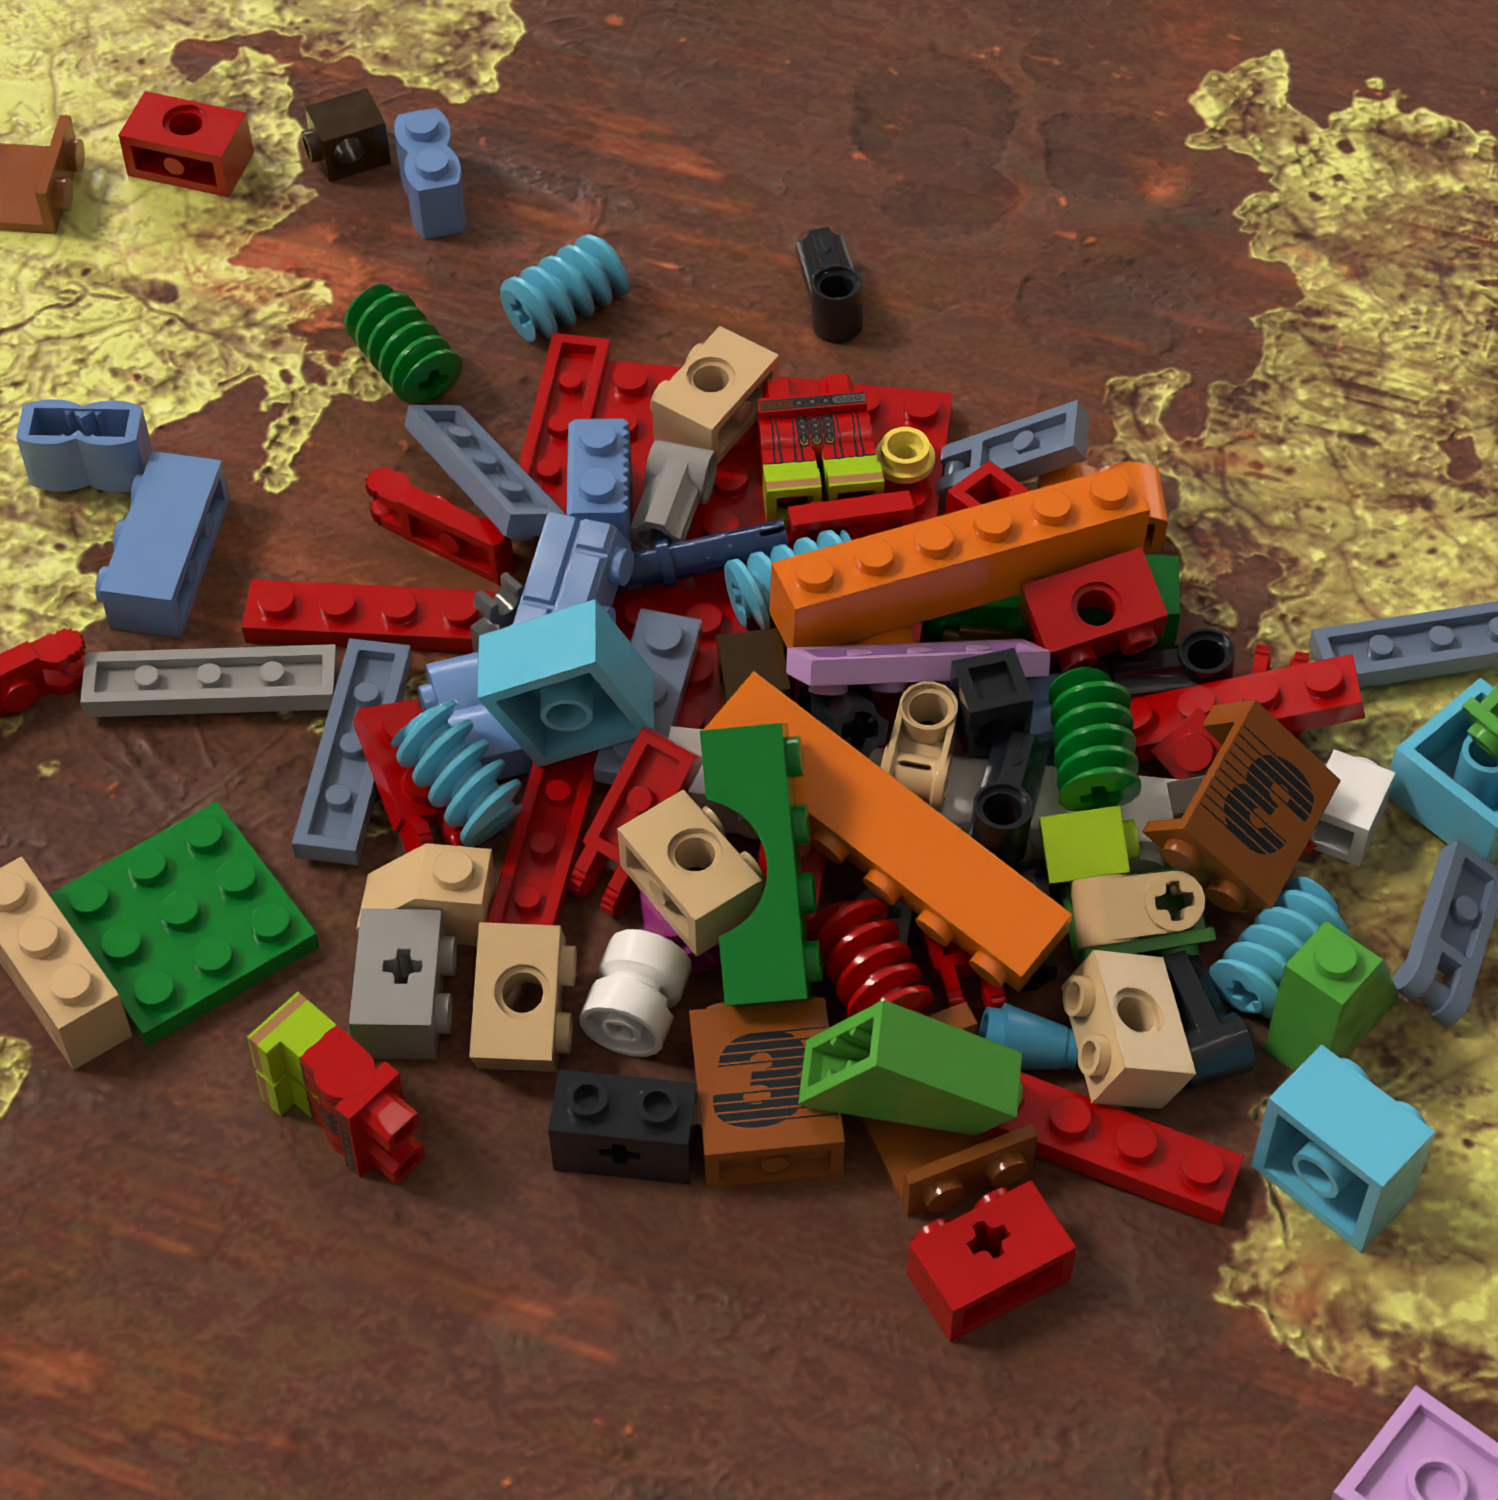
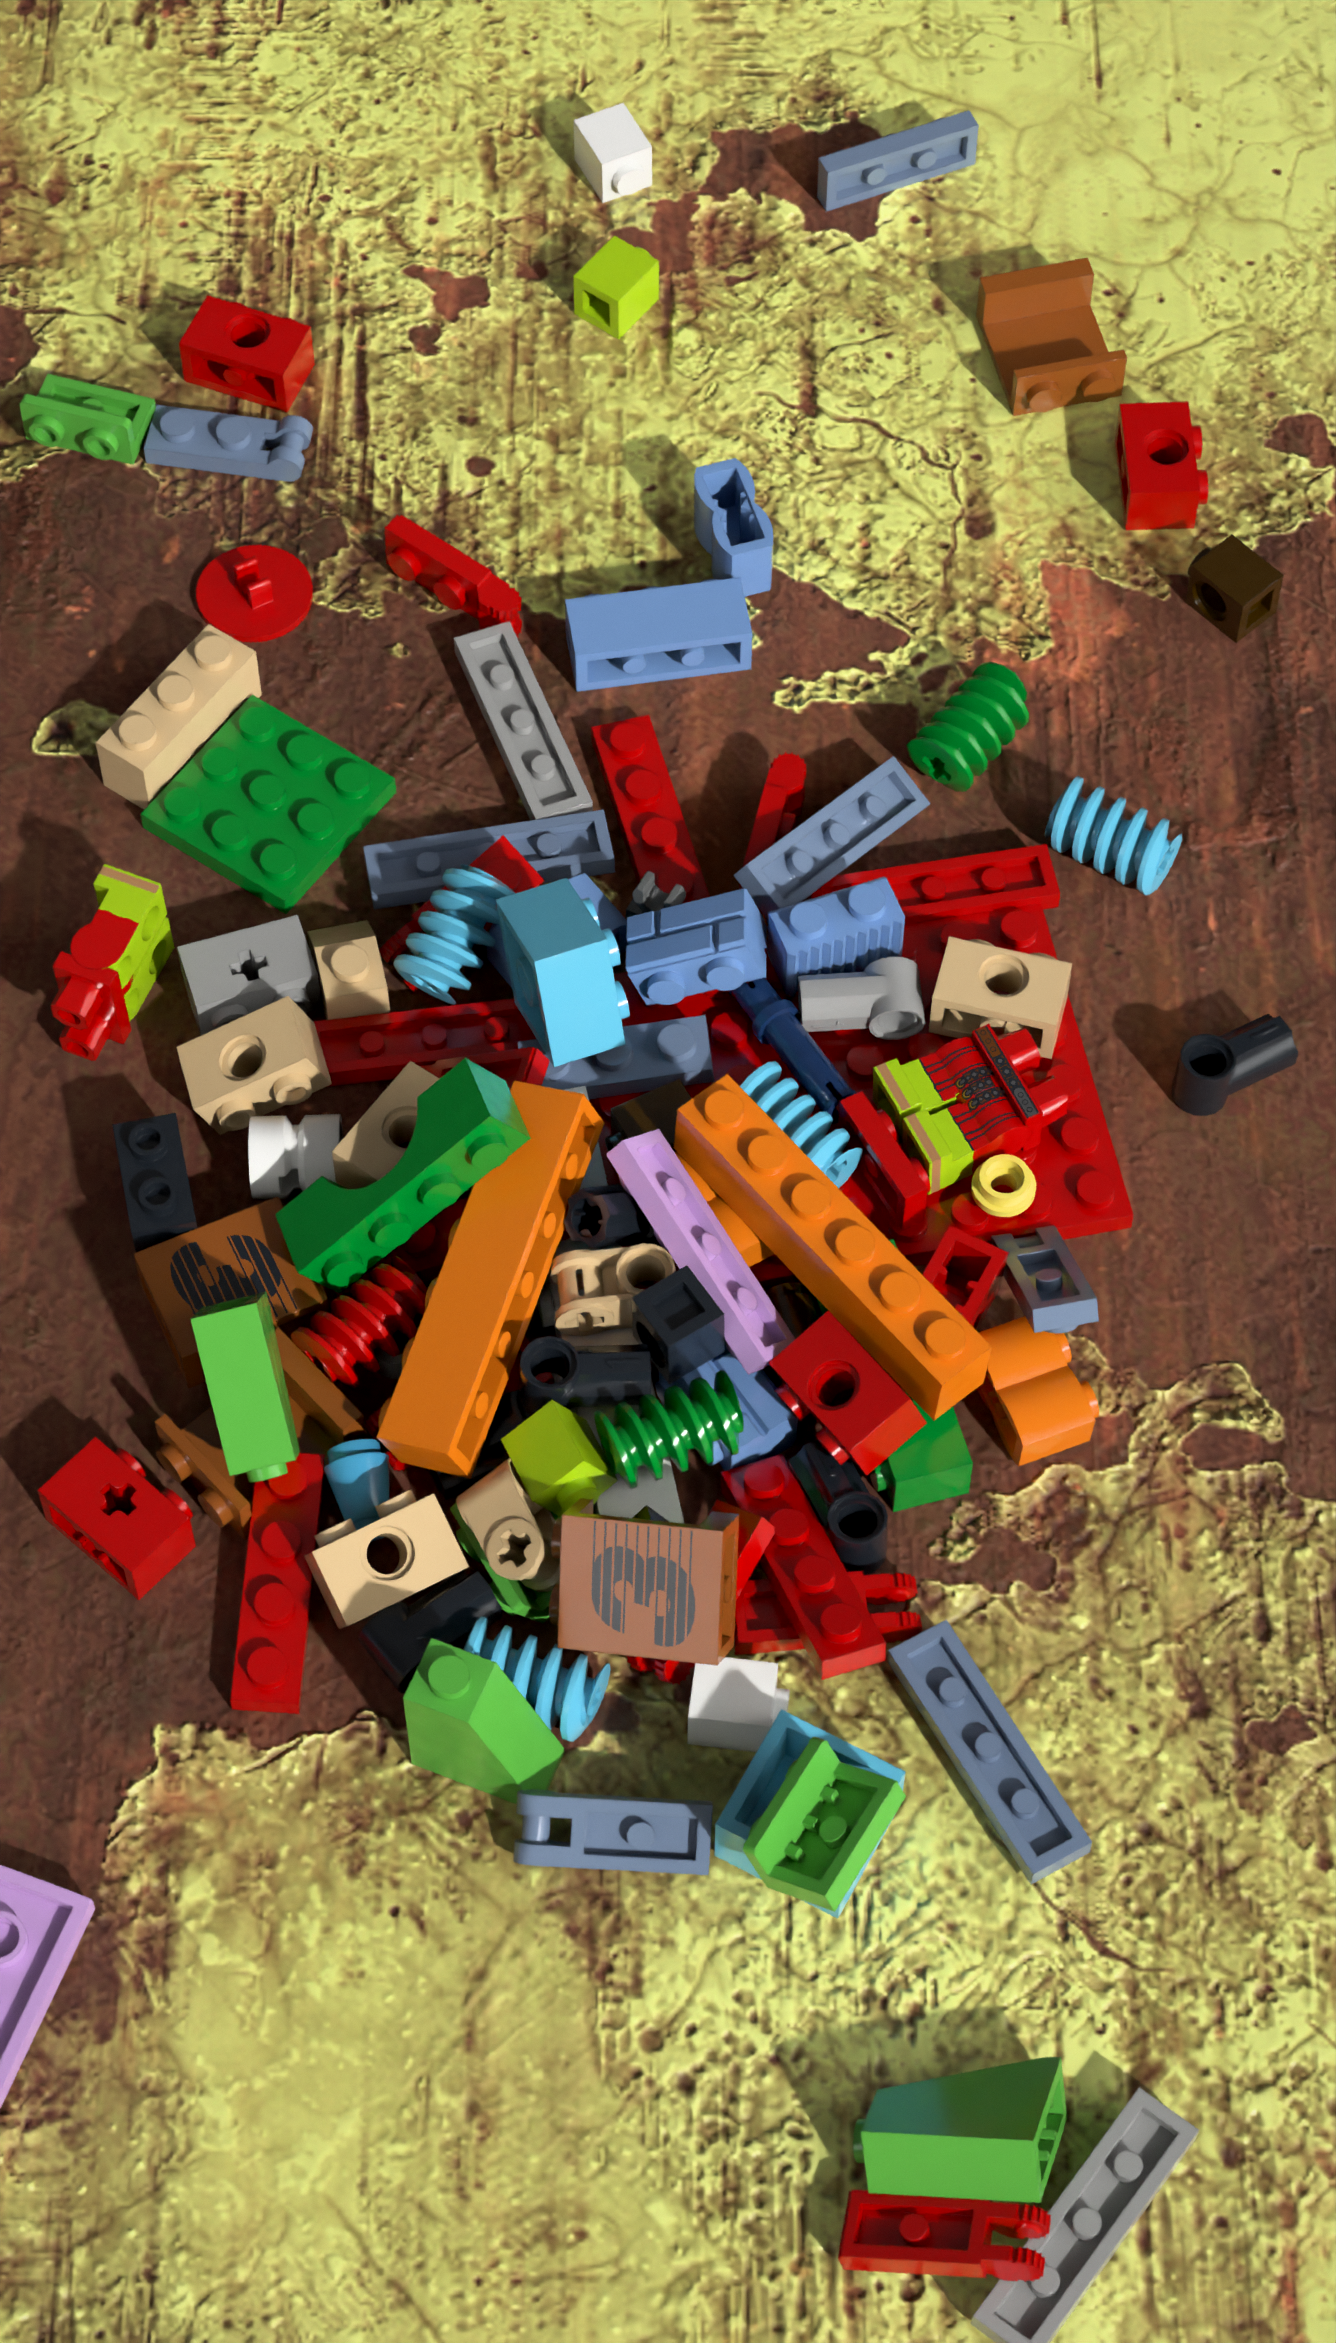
camera: 70 degrees right, 5 degrees up
medium blue brick [394,108,466,239] -> none
medium azure brick [1251,1045,1436,1253] -> none

